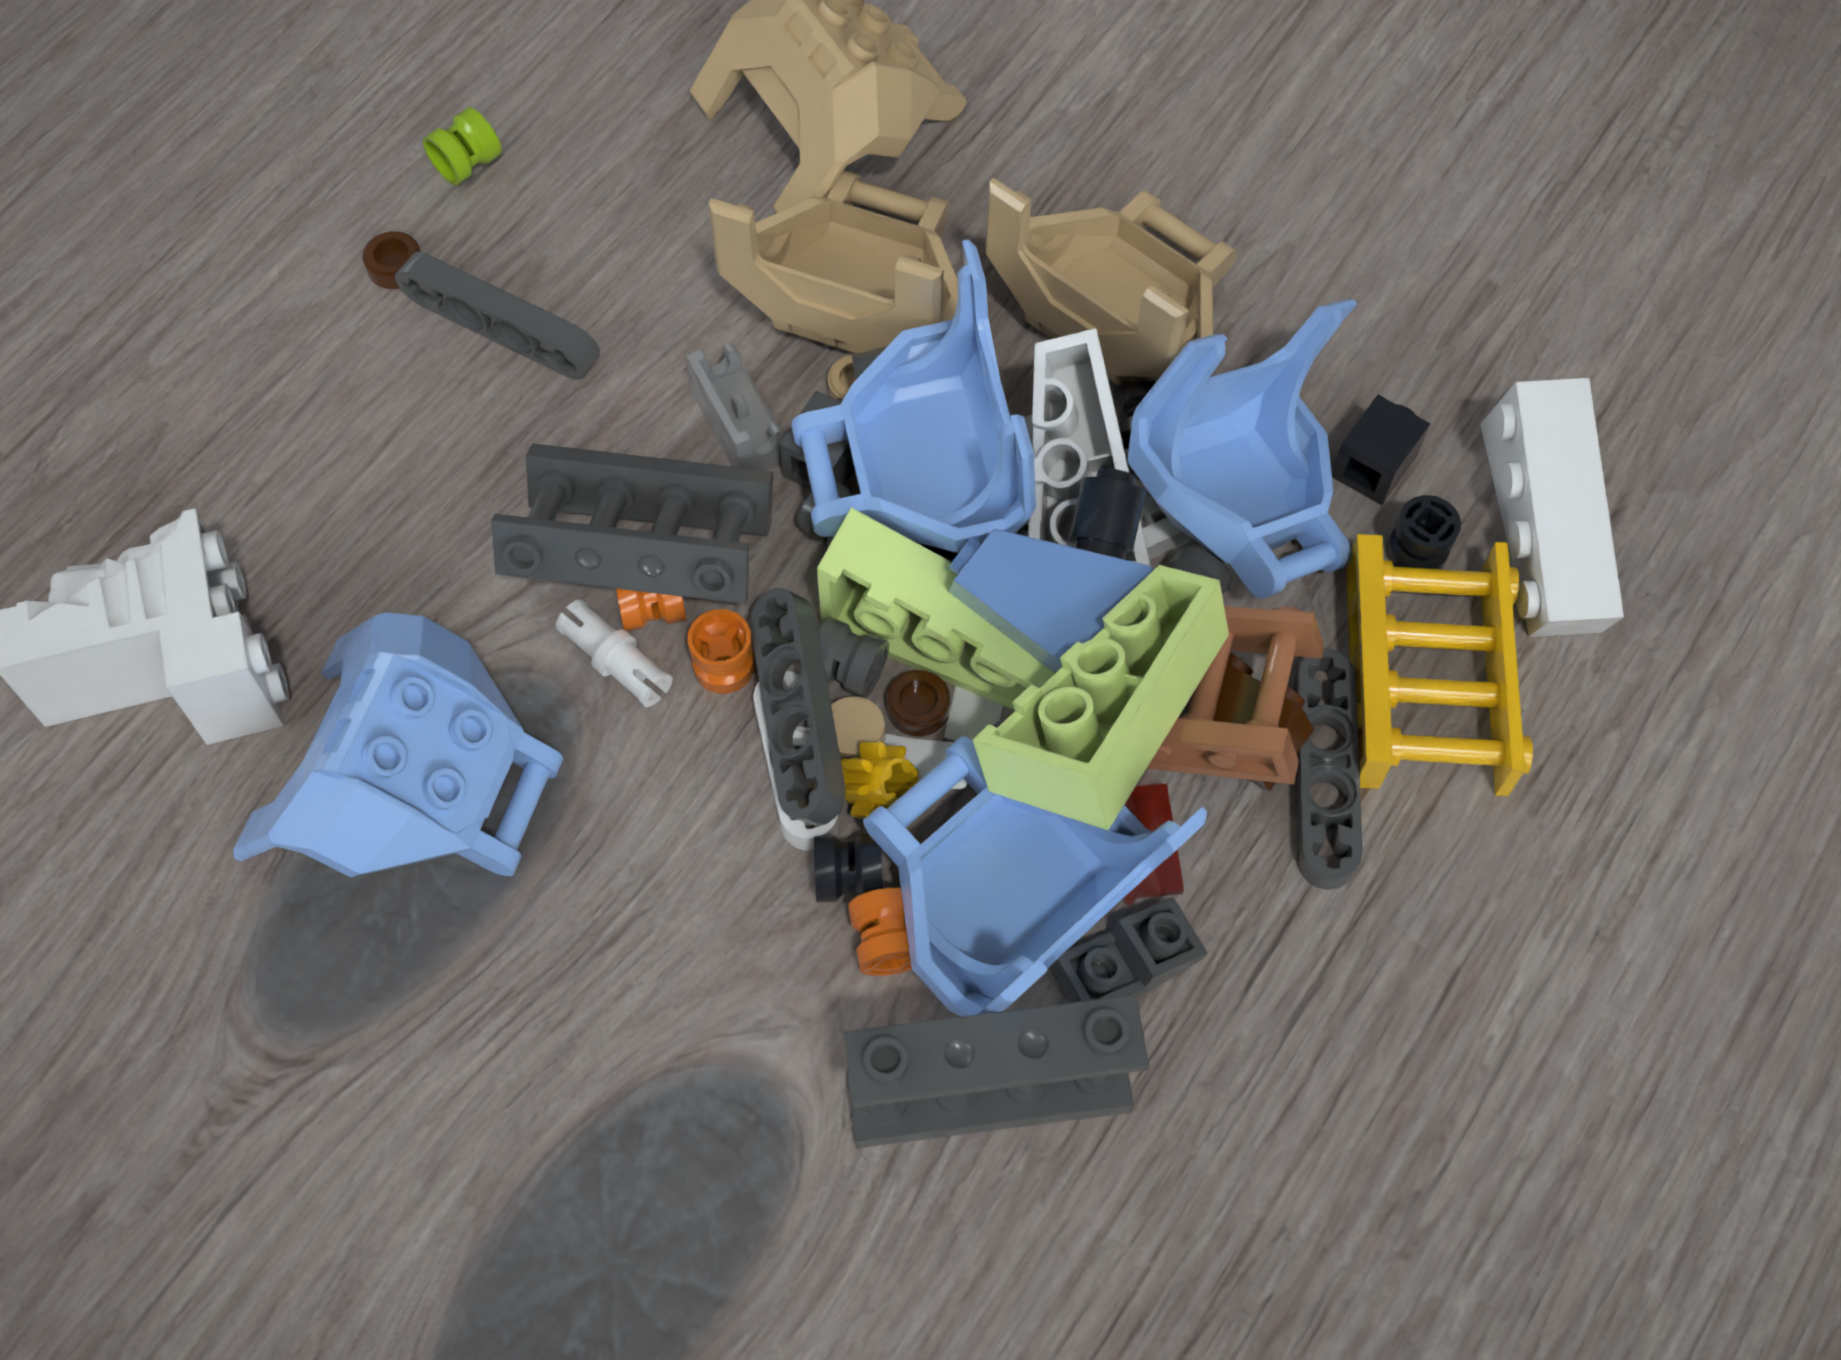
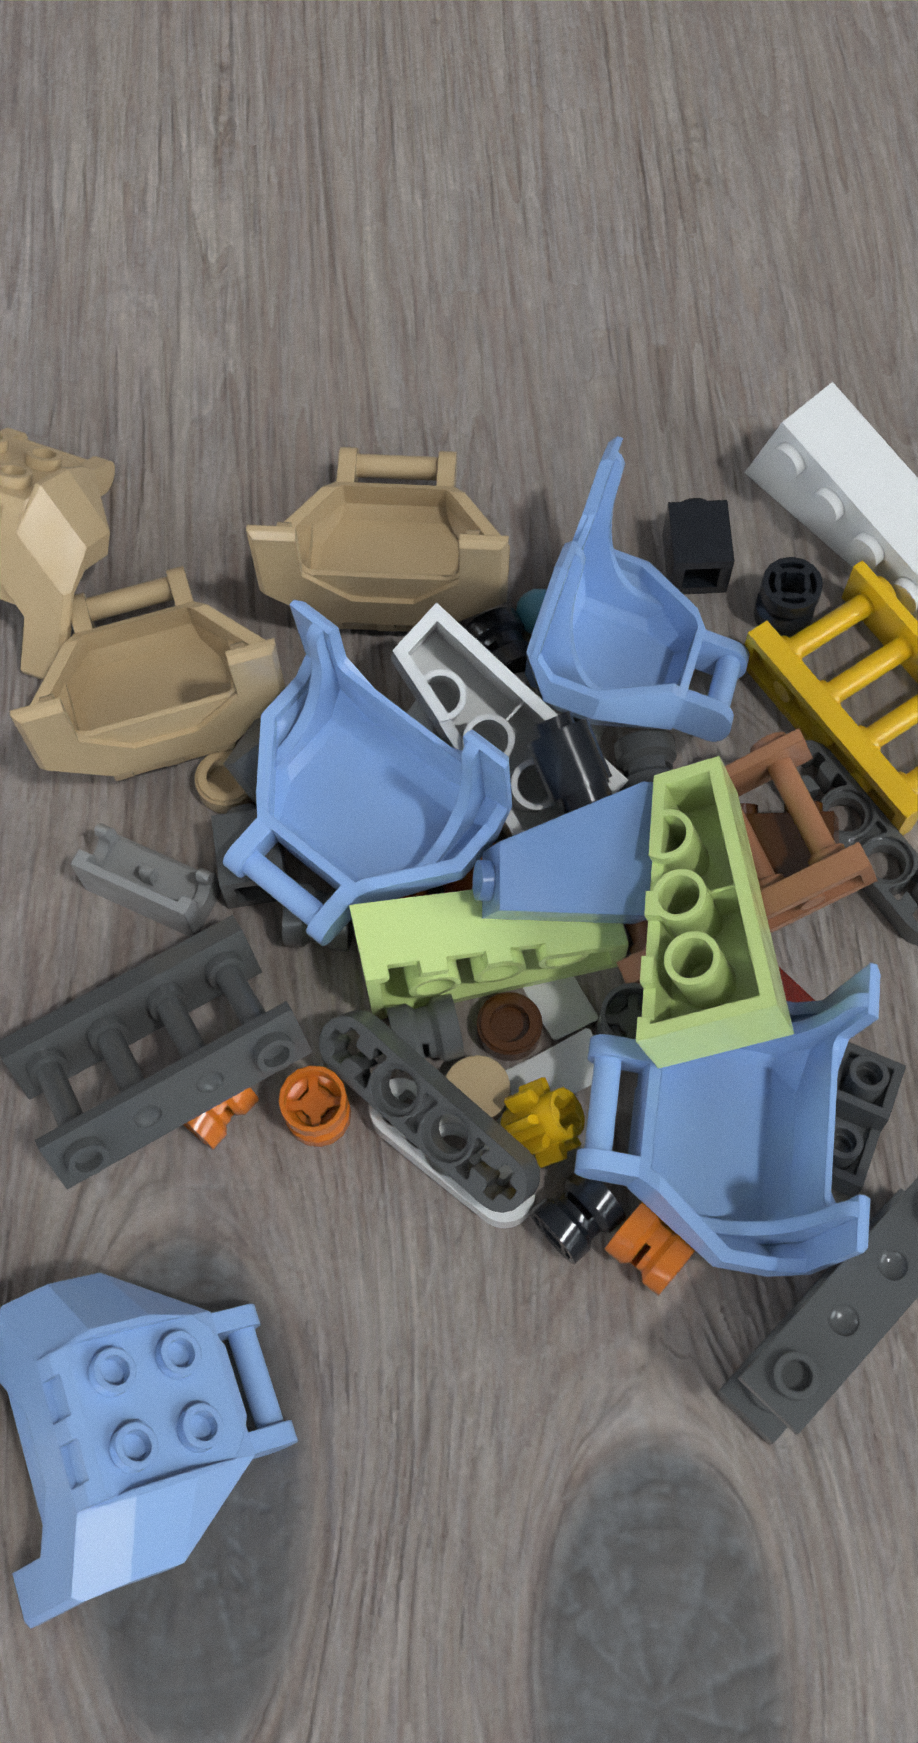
camera: 35 degrees left, 5 degrees up
white pin [556,599,673,707] -> none

